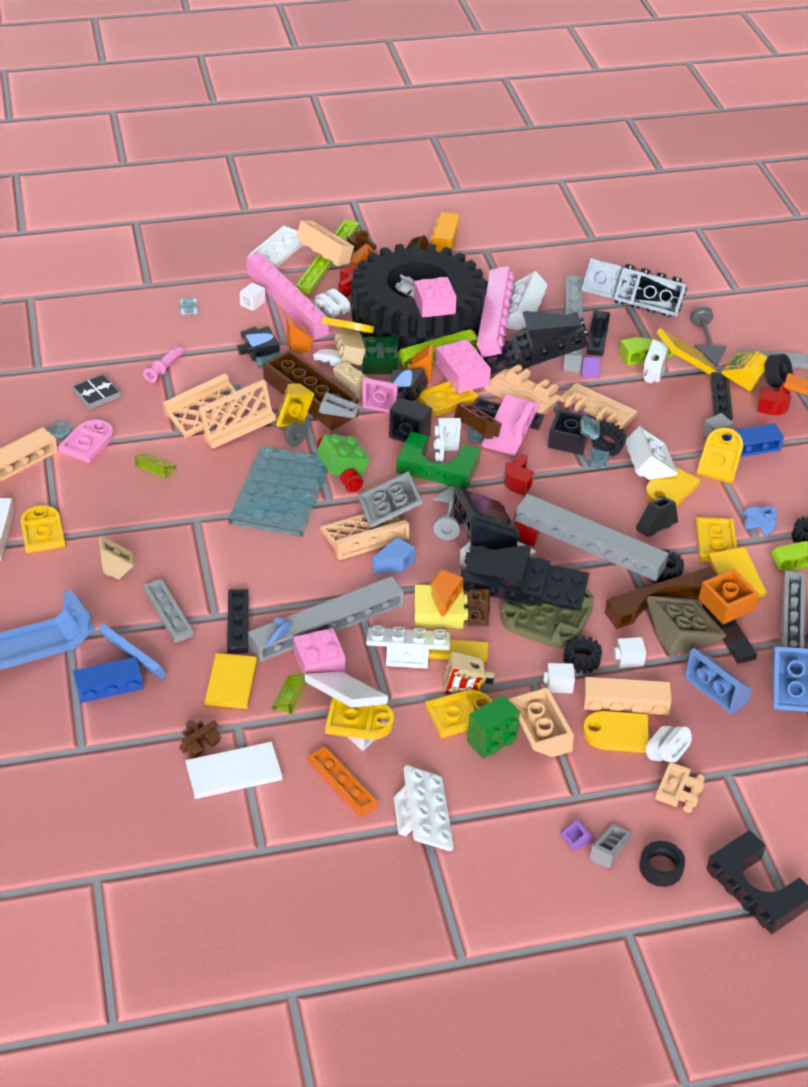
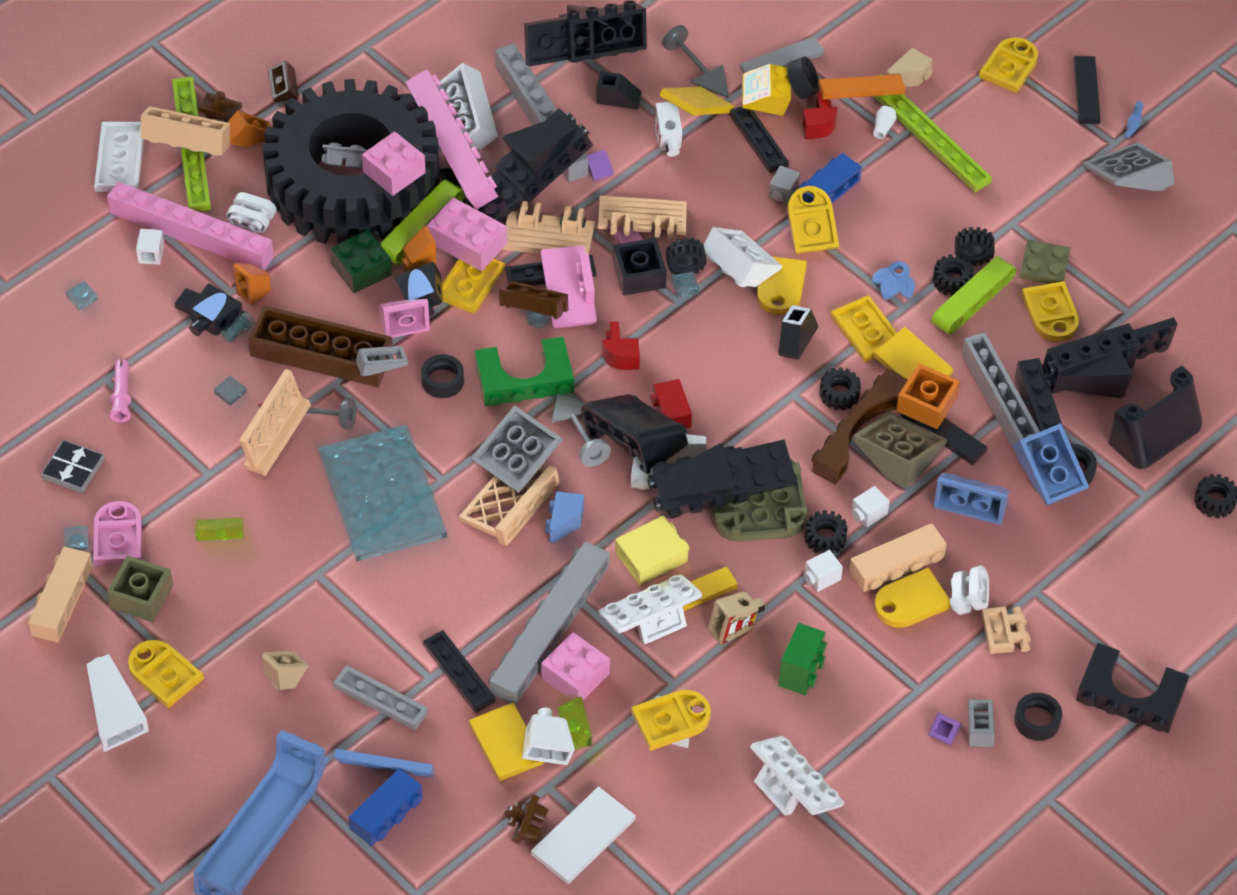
camera: 30 degrees left, 10 degrees up
light nougat fence [163,373,244,438] -> none
medium blue bar [266,617,292,648] -> none
yellow slope [276,384,314,427] -> none
white tile [305,671,388,708] -> none
orange tile [307,746,378,818] -> none
white slope [313,349,342,366] -> none
bright green brick [316,434,370,492] -> none
yellow tile [322,317,375,333] -> none
tan brick [333,361,369,399] -> none
tan brick [334,327,365,366] -> none
red brick [339,264,358,297] -> none
black brick [389,397,432,443] -> none
yellow tile [425,690,492,738] -> none
orange slope [430,569,463,617] -> none
light orange brick [431,212,460,252] -> none
white bracket [434,418,461,463] -> none
reddish brown hips [467,589,490,626] -> none
light nougat slope [508,688,574,757] -> none
light grey brick [515,494,669,581] -> none
clear light blue plate [580,416,600,440] -> none
black tile [586,310,610,356] -> none
lime slope [618,337,674,365] -> none
none -> olive brick [107,555,173,622]
none -> black tyre [421,354,464,398]
none -> white torso [522,708,575,765]
none -> black slope [596,71,642,110]

